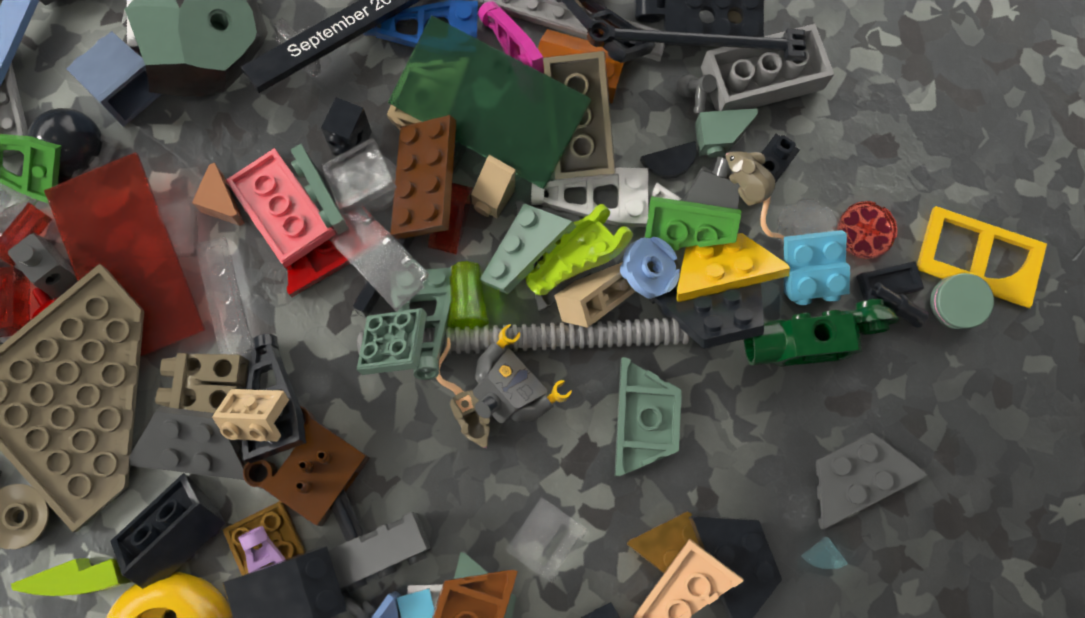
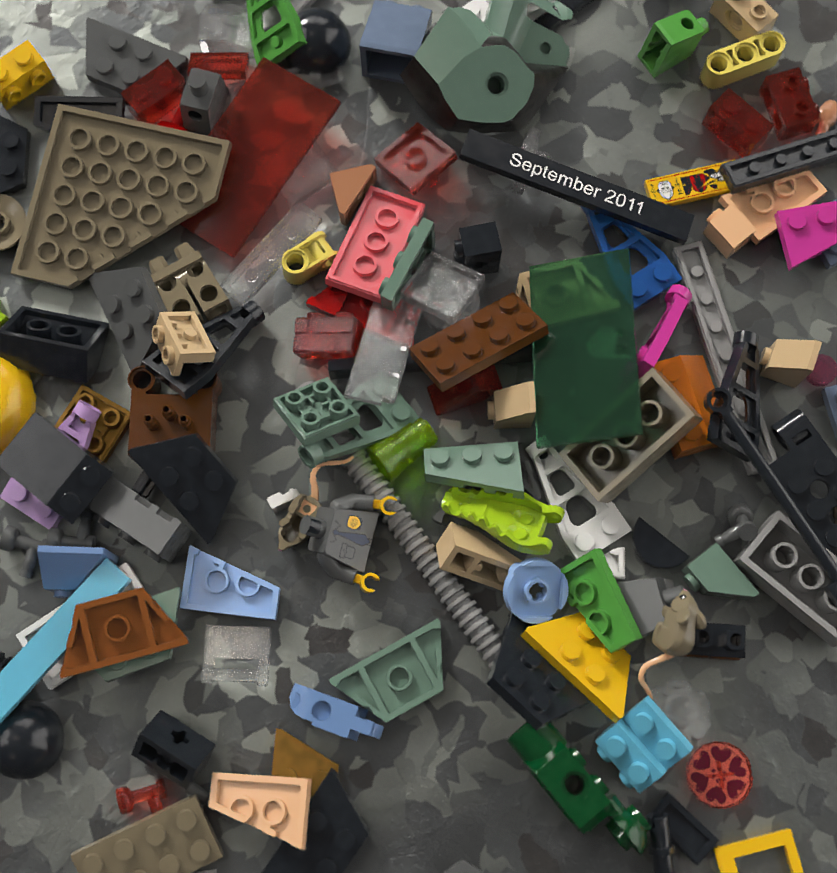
camera: 65 degrees right, 0 degrees up
none -> black wing [128,432,238,544]
none -> light blue wing [179,545,281,621]
none -> white tile [267,488,300,514]
none -> light yellow piece [282,231,338,285]
none -> medium blue piece [289,683,384,741]
none -> clear red brick [293,312,364,359]
none -> clear red hinge [374,122,458,196]

